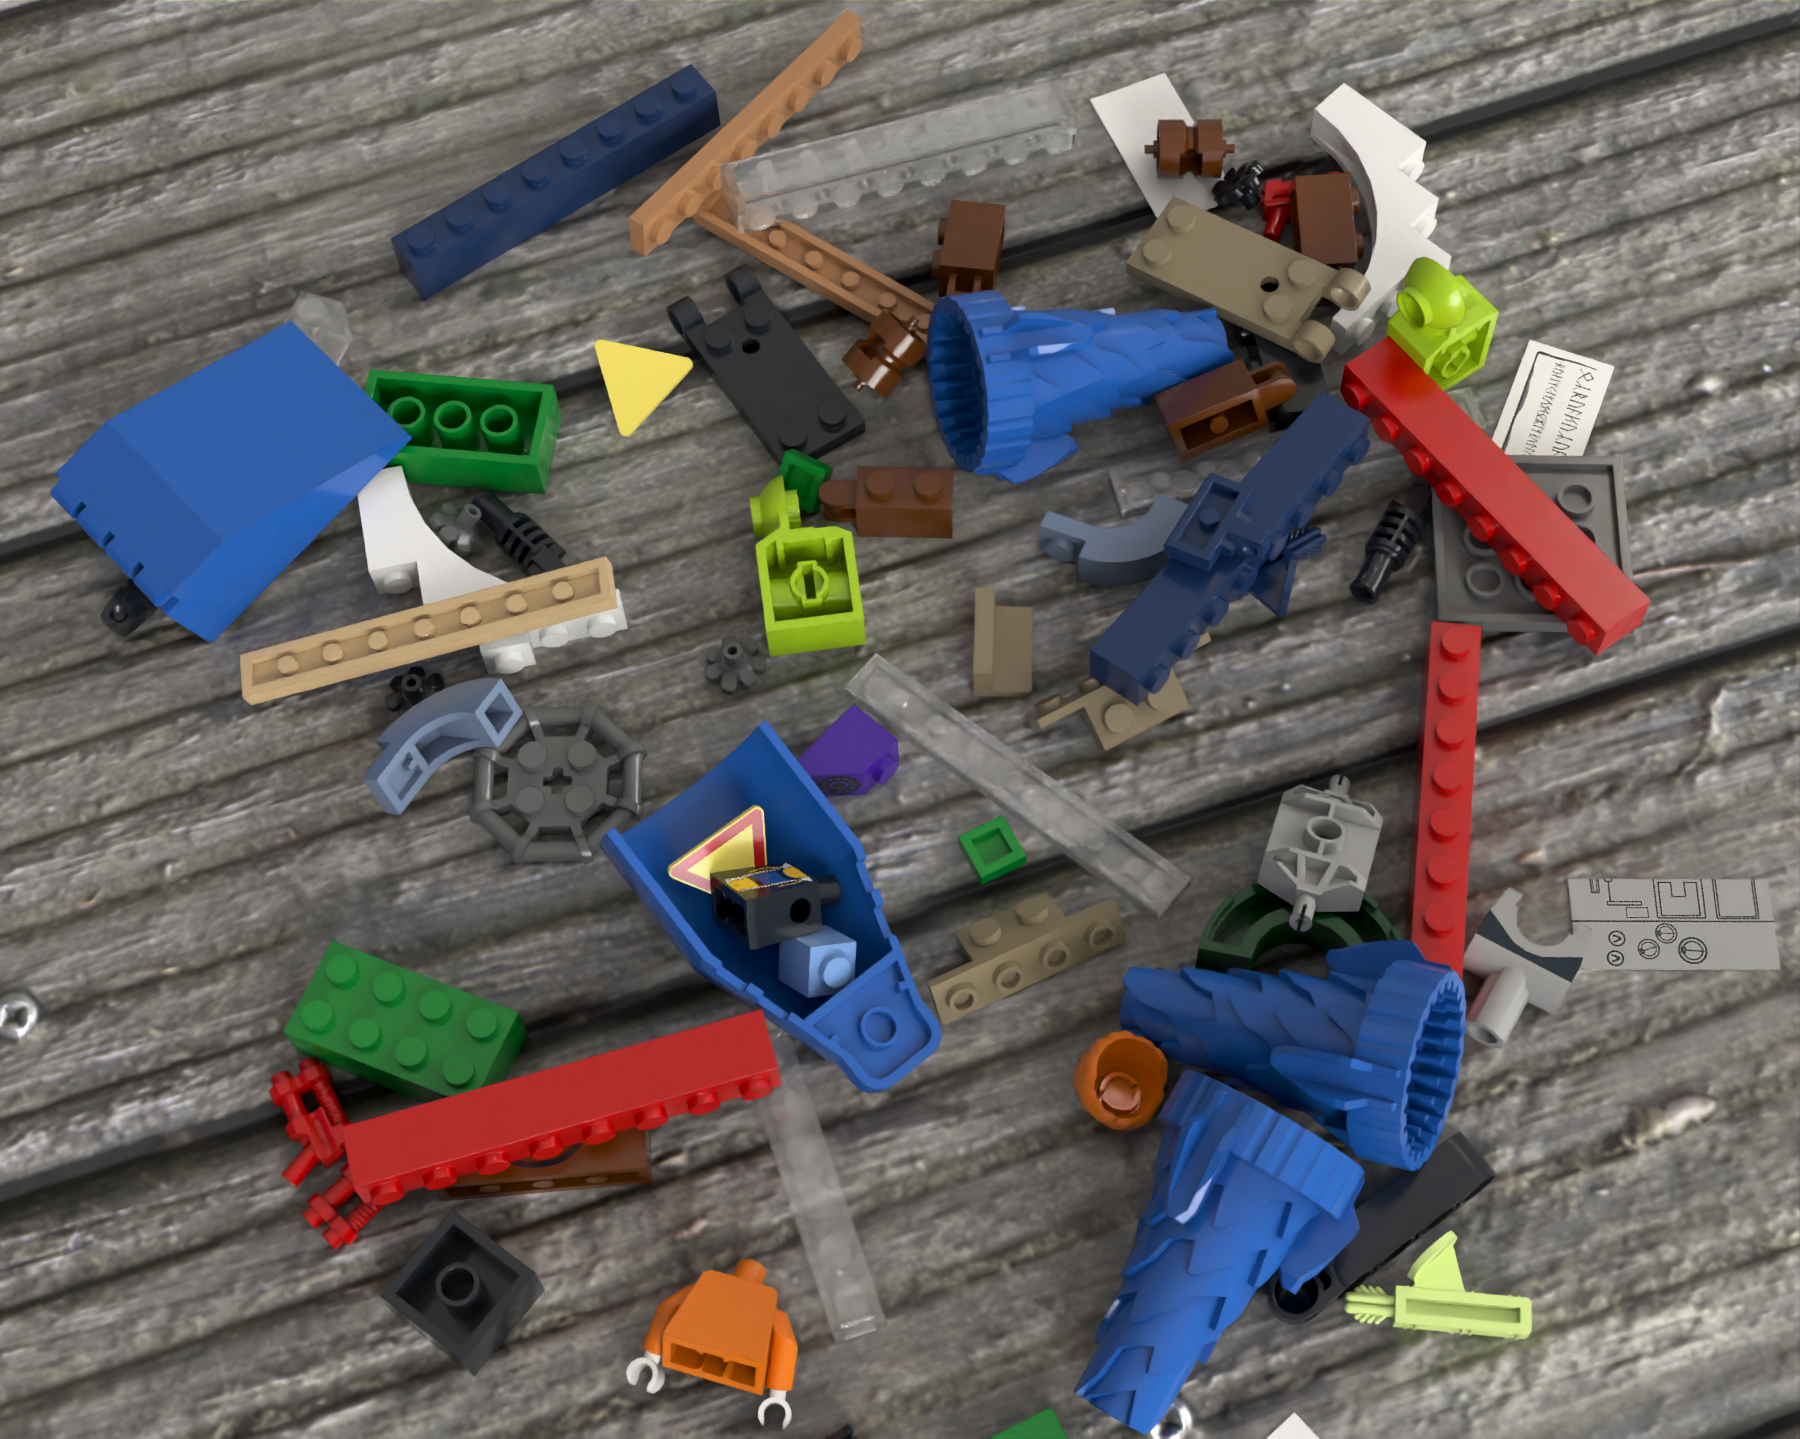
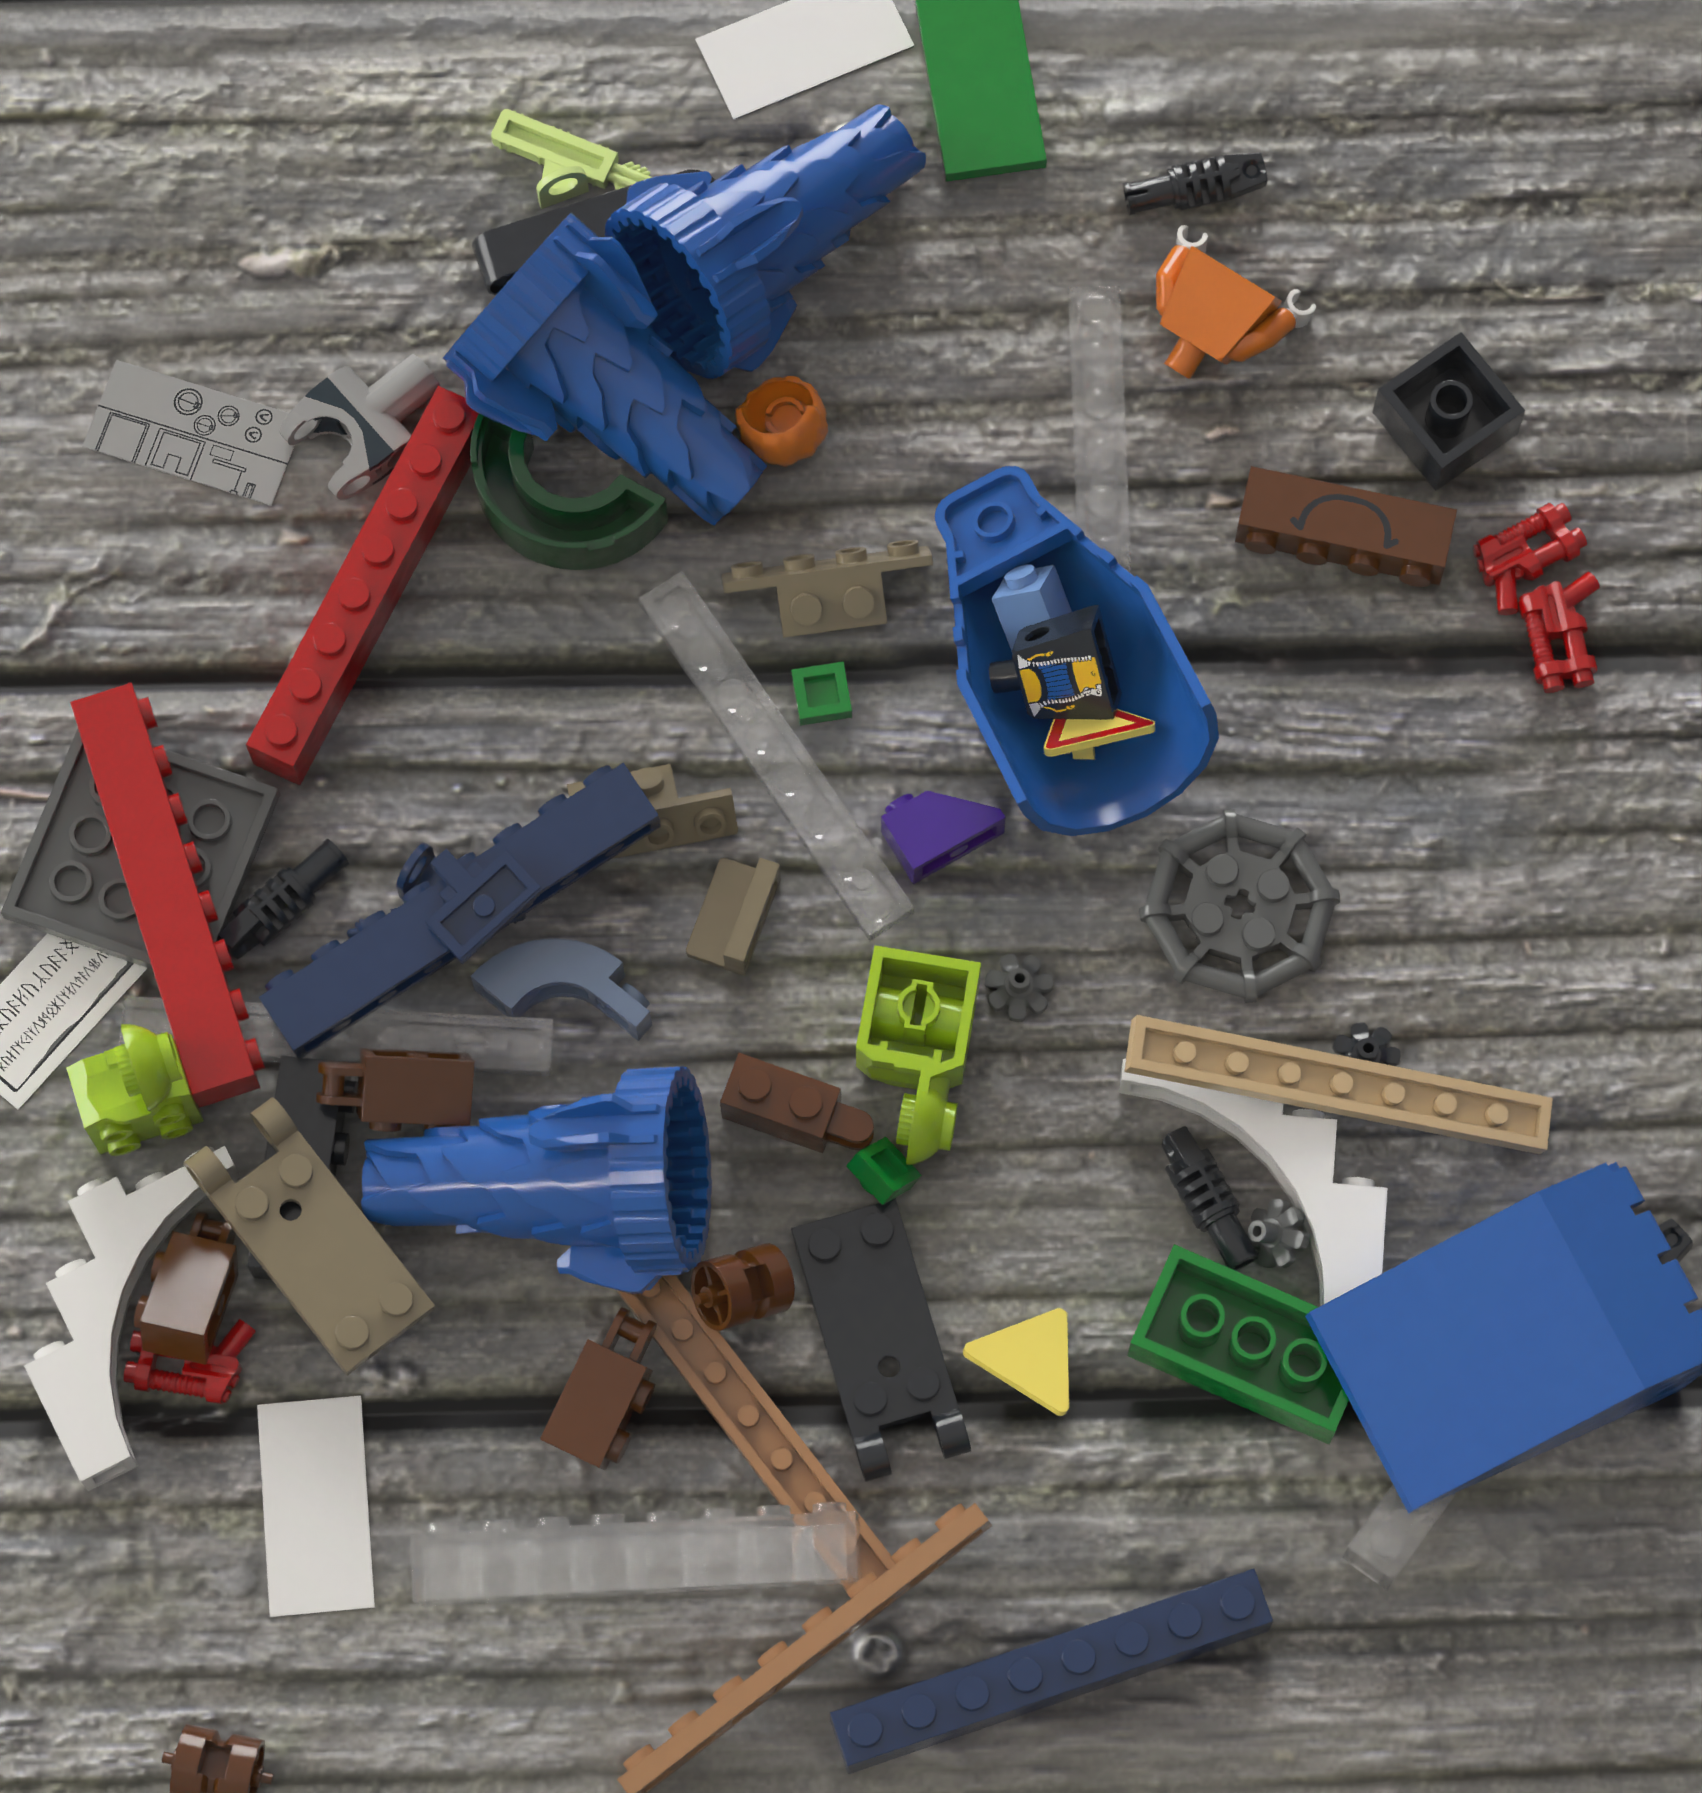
camera: 165 degrees left, 10 degrees up
green brick [283,941,528,1103] -> none
red brick [341,1009,782,1205] -> none
sand blue arch [362,678,523,815] -> none
reddish brown wheel [1144,119,1235,179] -> none
black plant [1211,160,1263,210] -> none
light grey plate [1257,775,1383,932] -> none

